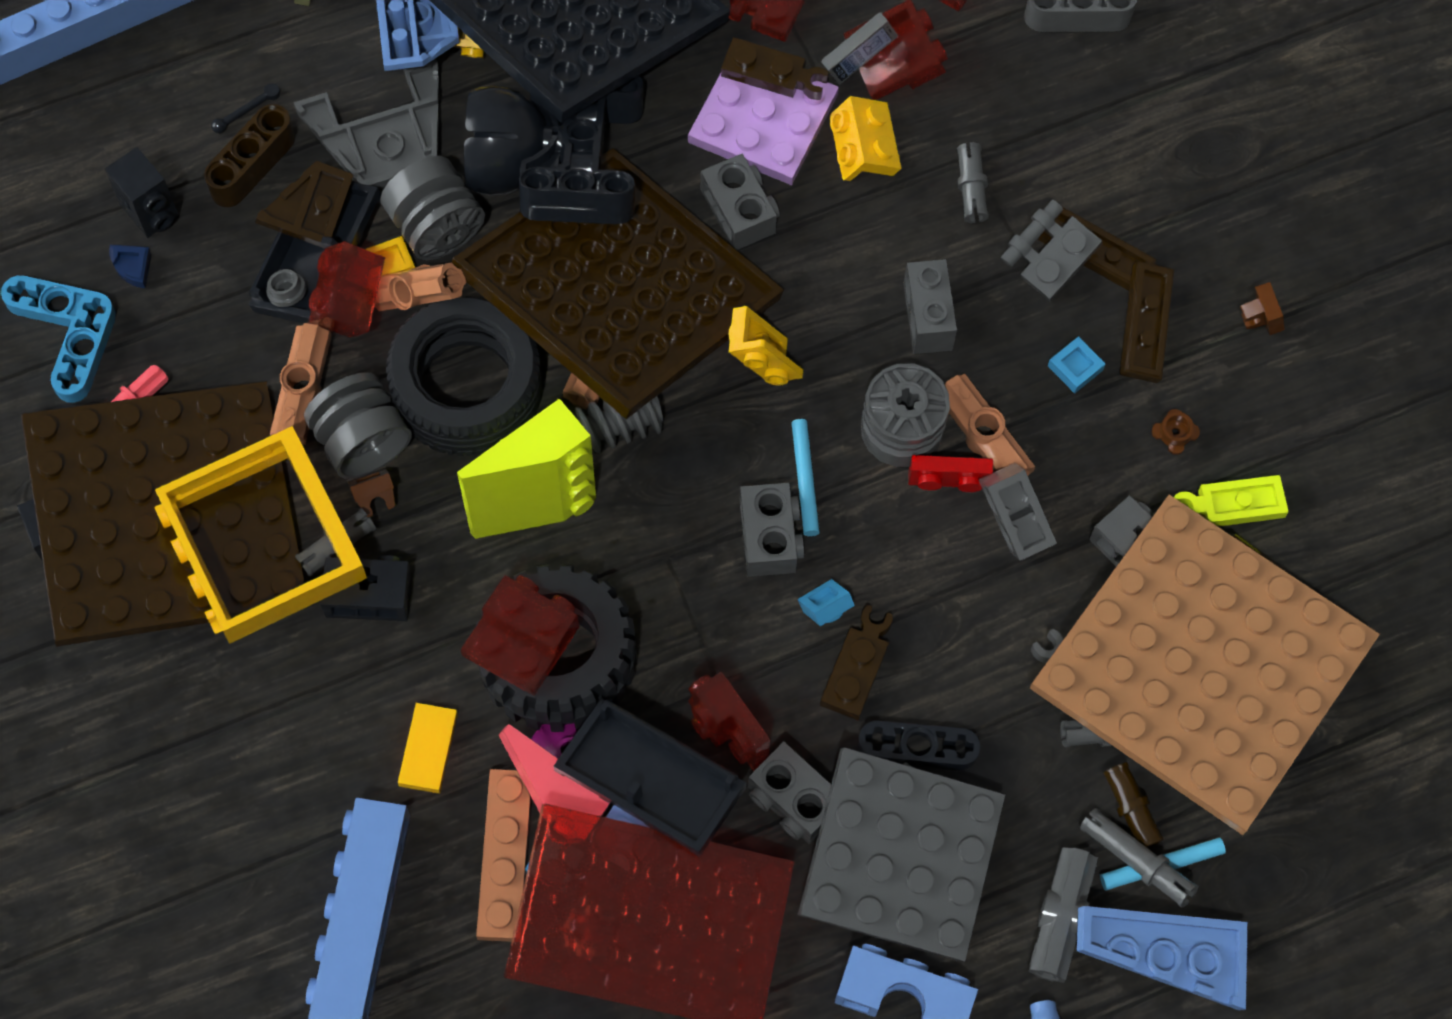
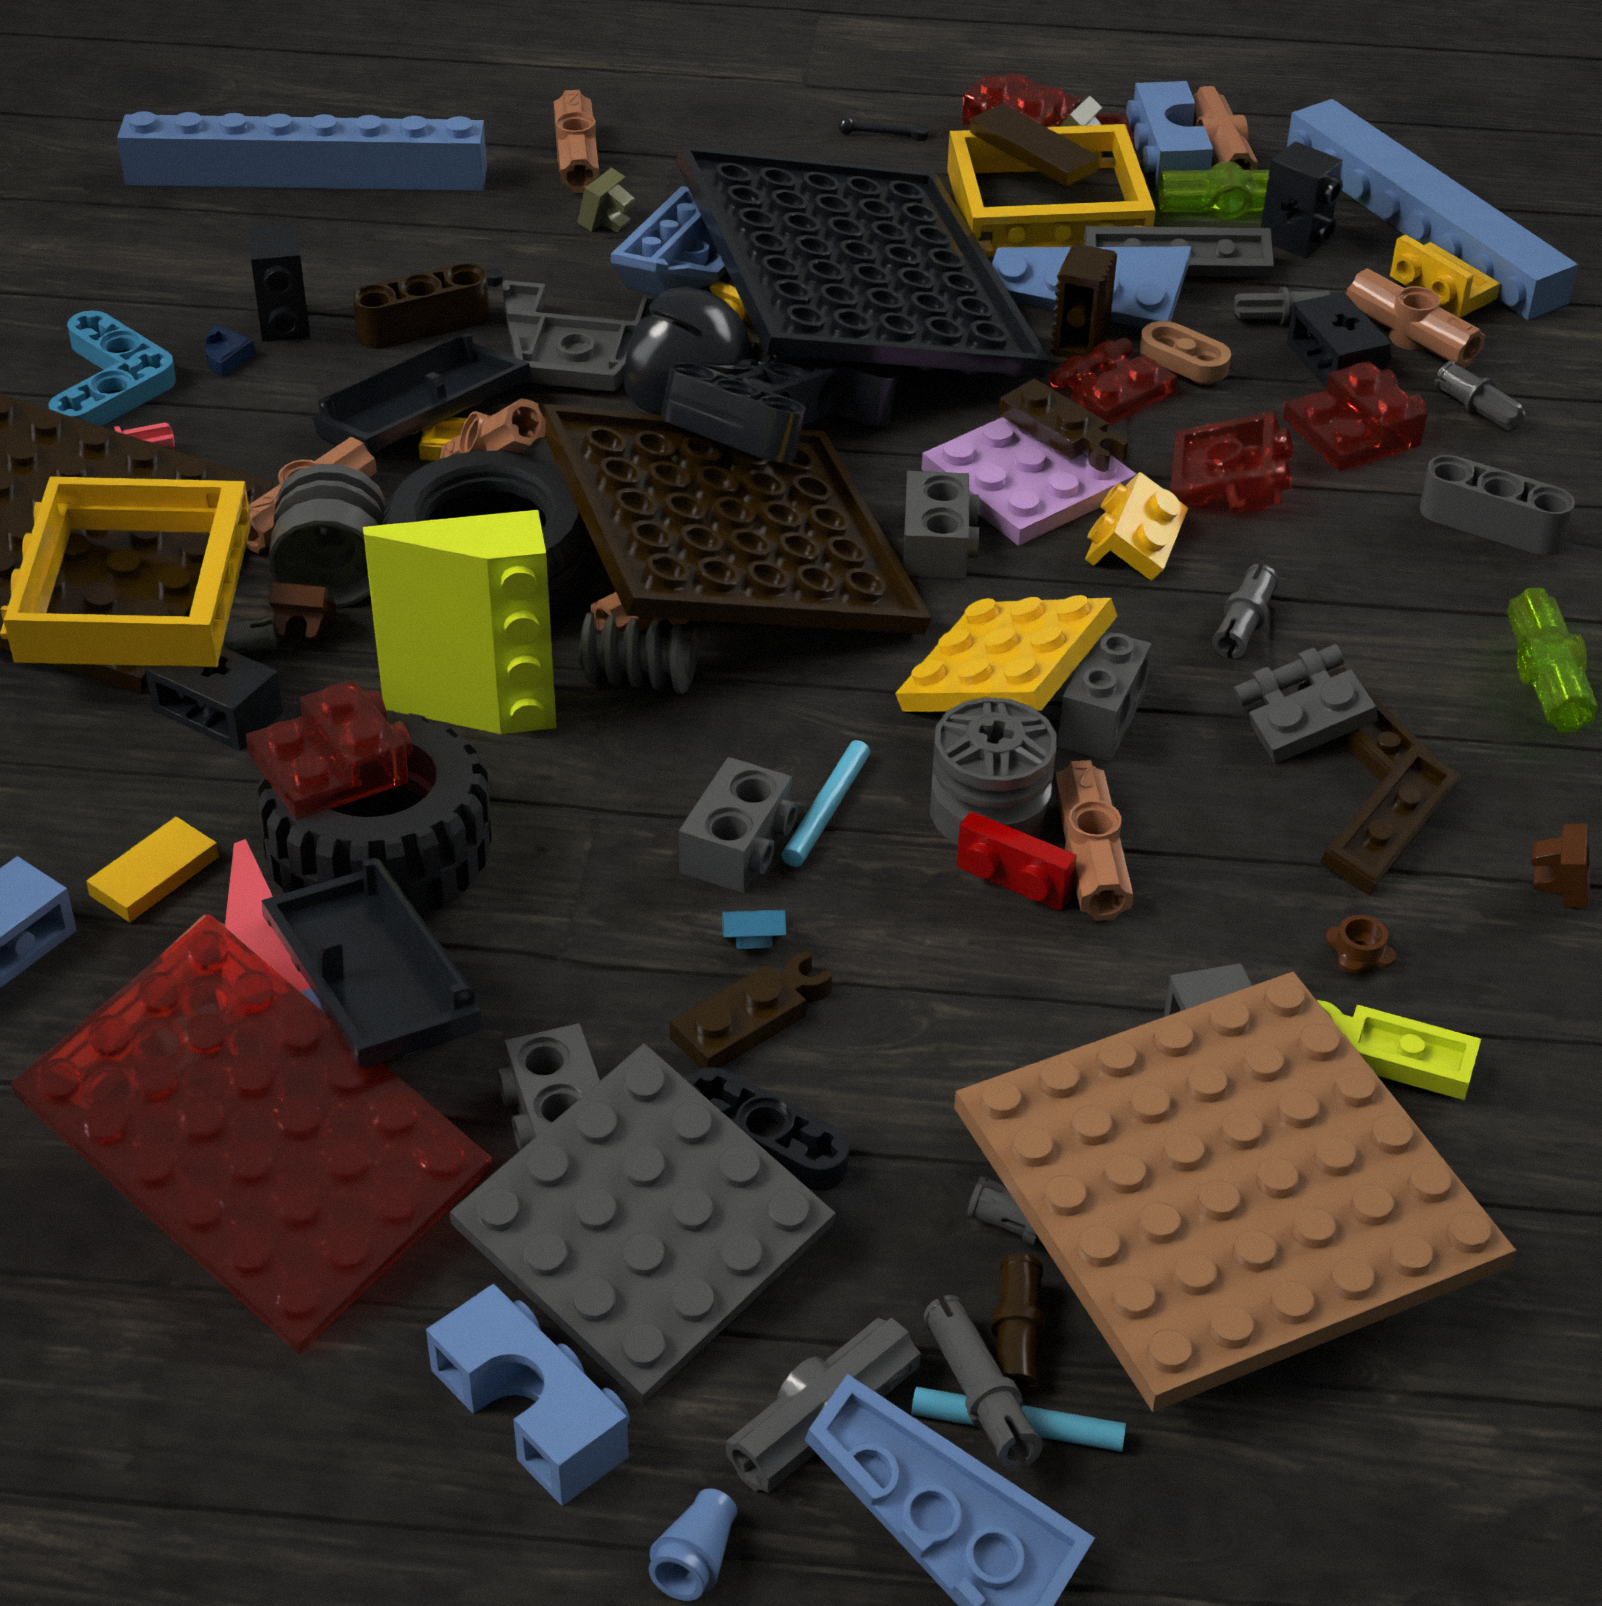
camera: 30 degrees right, 25 degrees down
dark brown wing [255,161,354,248] -> none
dark grey plate [266,269,306,307] -> none
clear red brick [308,241,385,338] -> none
dark grey wheel [380,155,485,261] -> none
clear red plate [688,671,770,771] -> none
yellow bracket [729,306,803,385] -> none
tile [821,12,898,85] -> none
dark grey brick [978,463,1057,561] -> none
dark azure plate [1048,336,1106,394] -> none
none -> yellow plate [895,595,1118,712]
none -> clear neon green piece [1507,588,1598,733]

